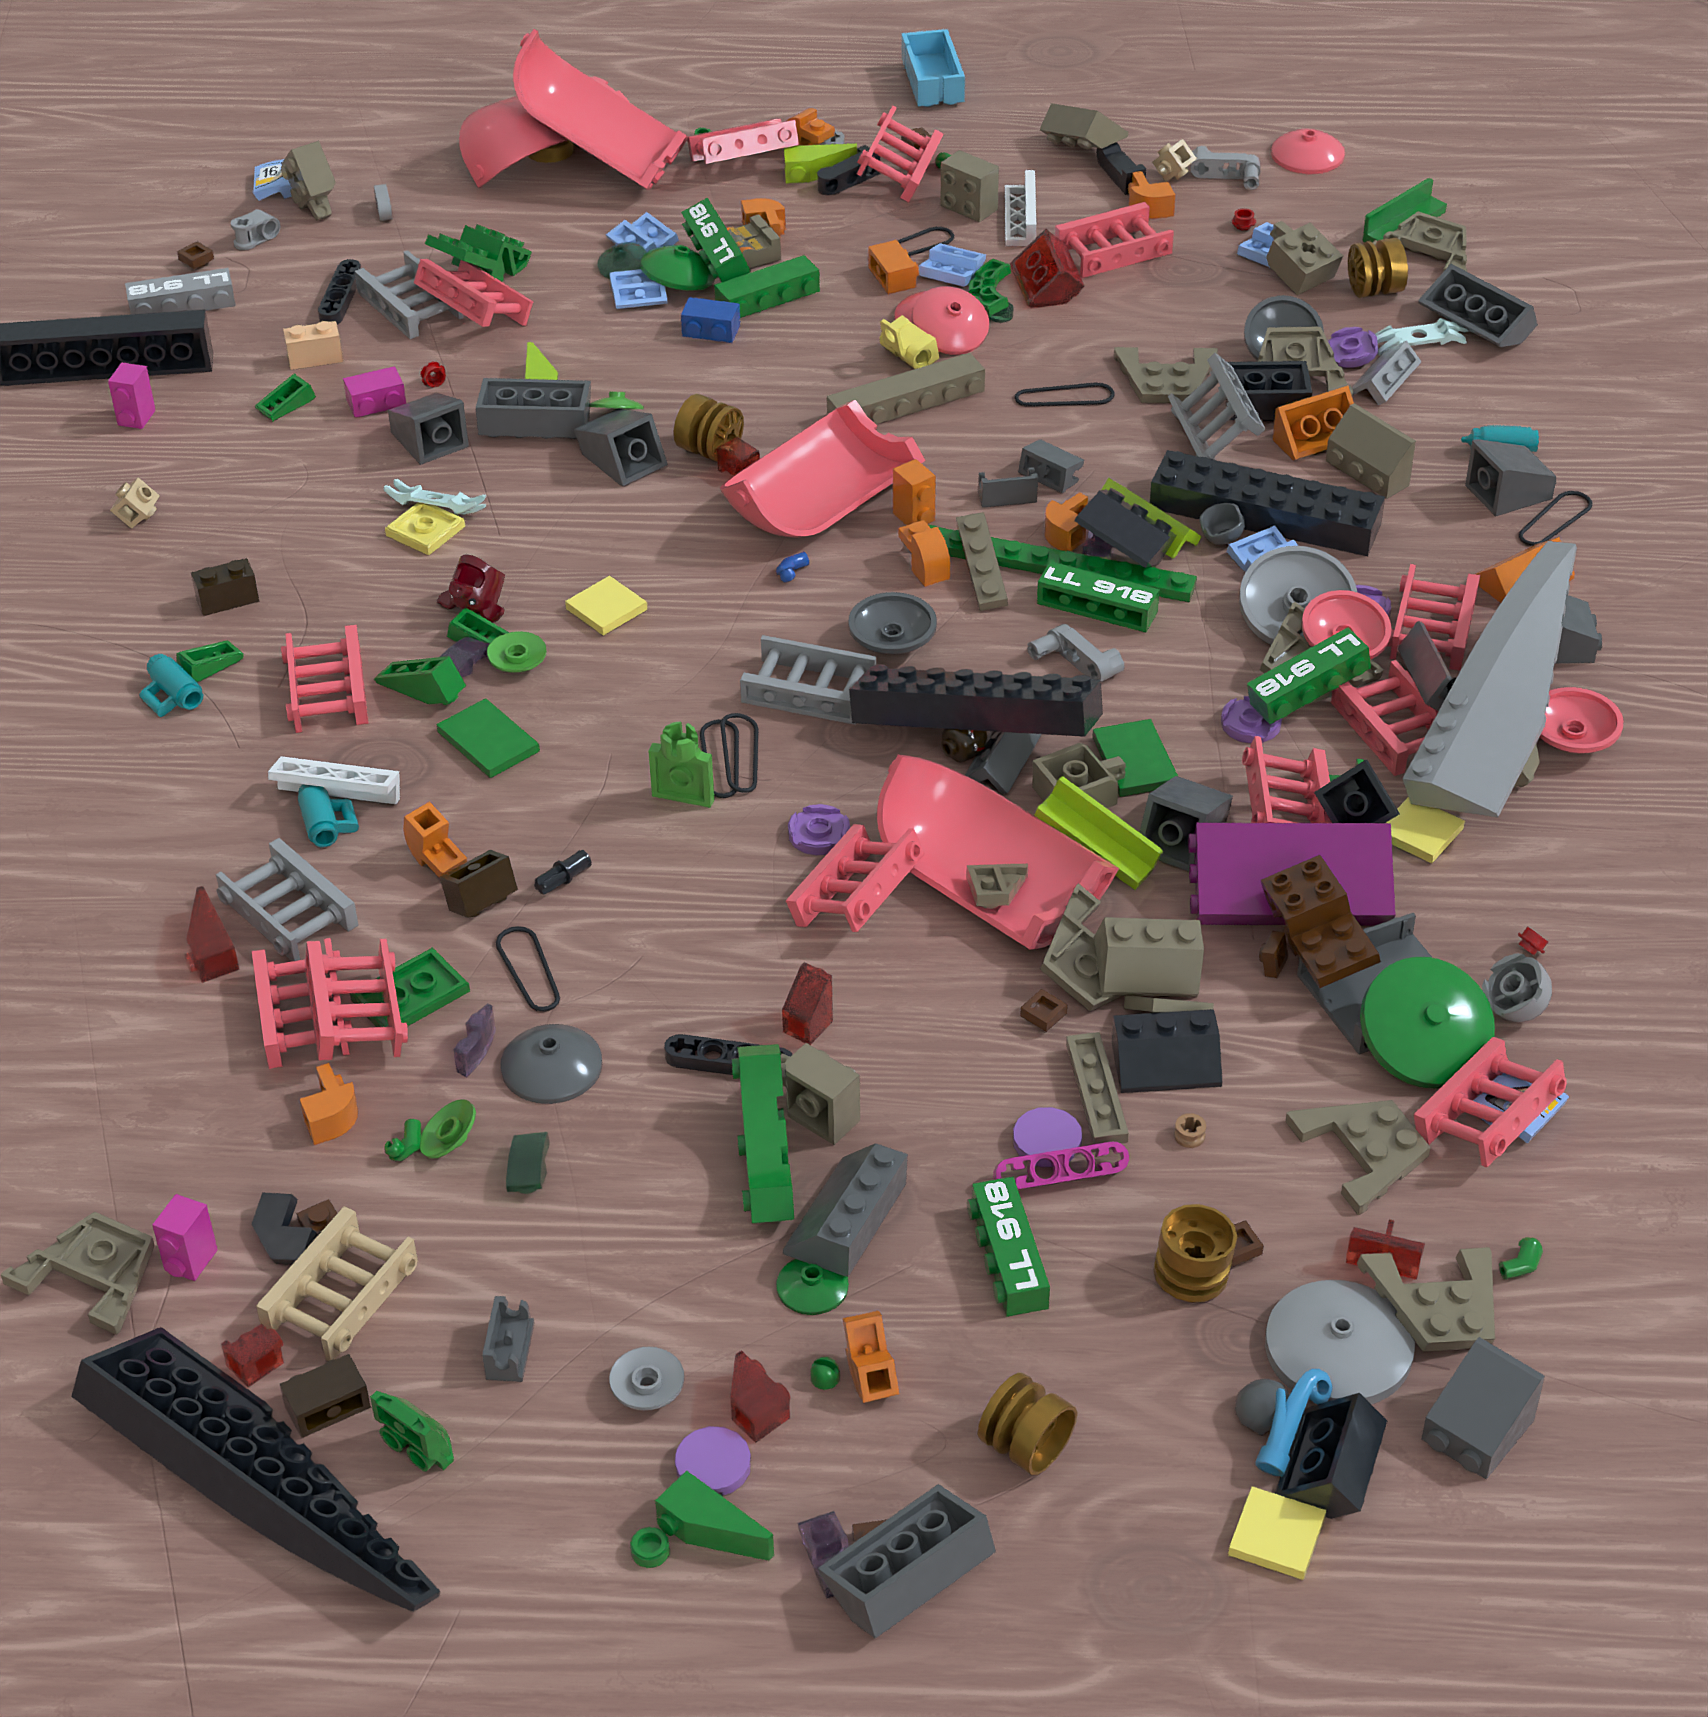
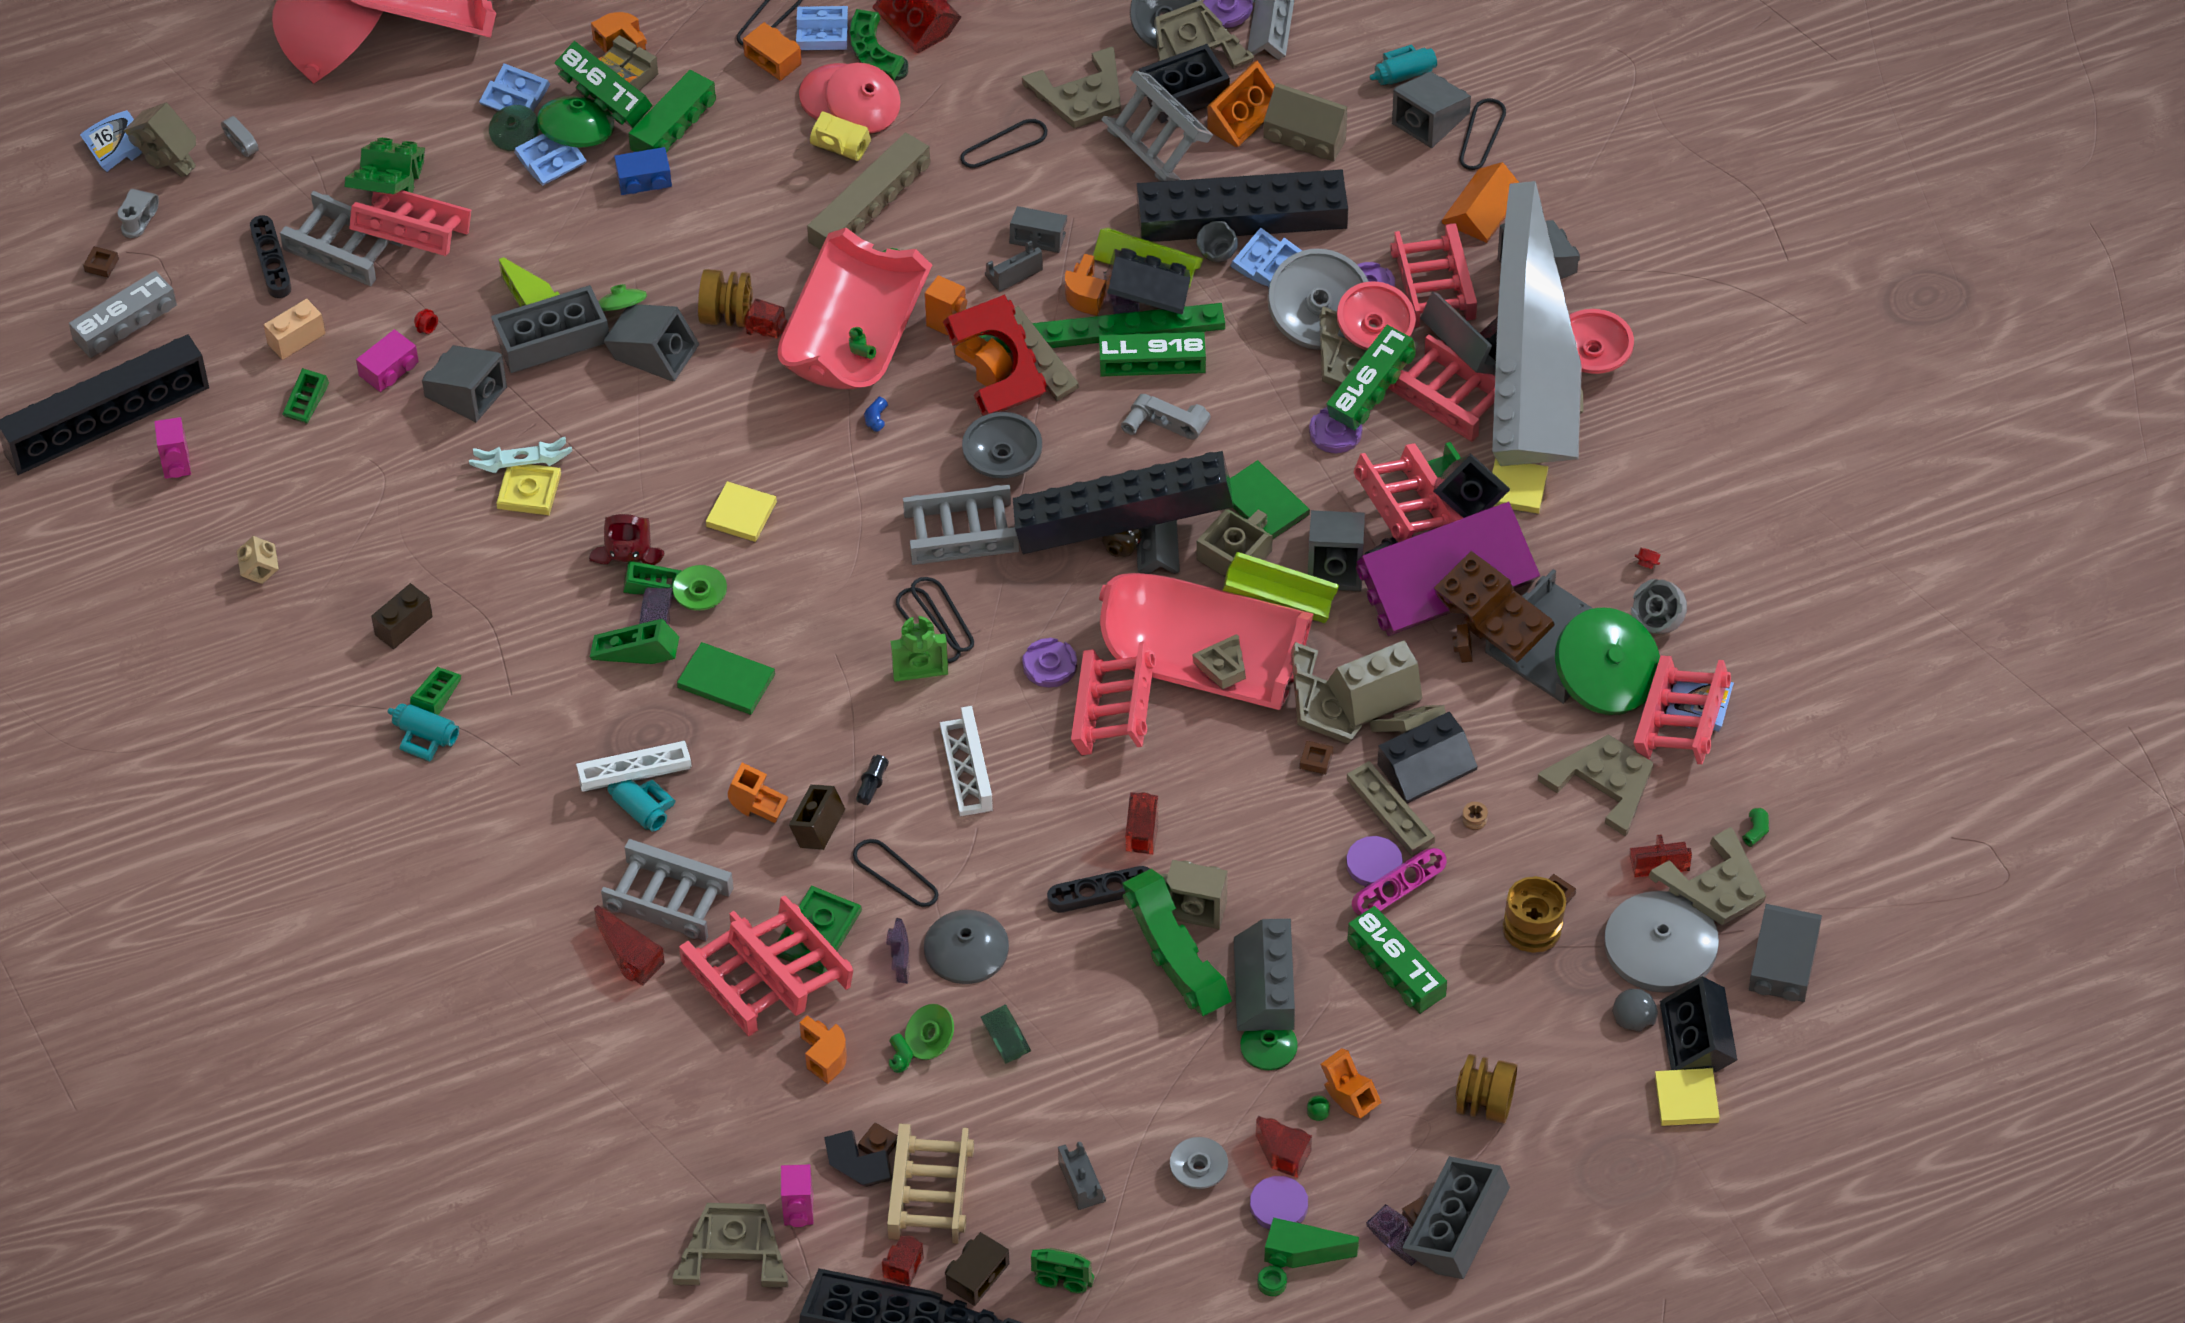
camera: 25 degrees left, 10 degrees up
coral fence [281,625,369,733] -> none
dark azure plant [1255,1369,1332,1477] -> none
none -> green arm [849,327,876,359]
none -> white fence [940,706,993,816]
none -> red arch [943,294,1047,416]

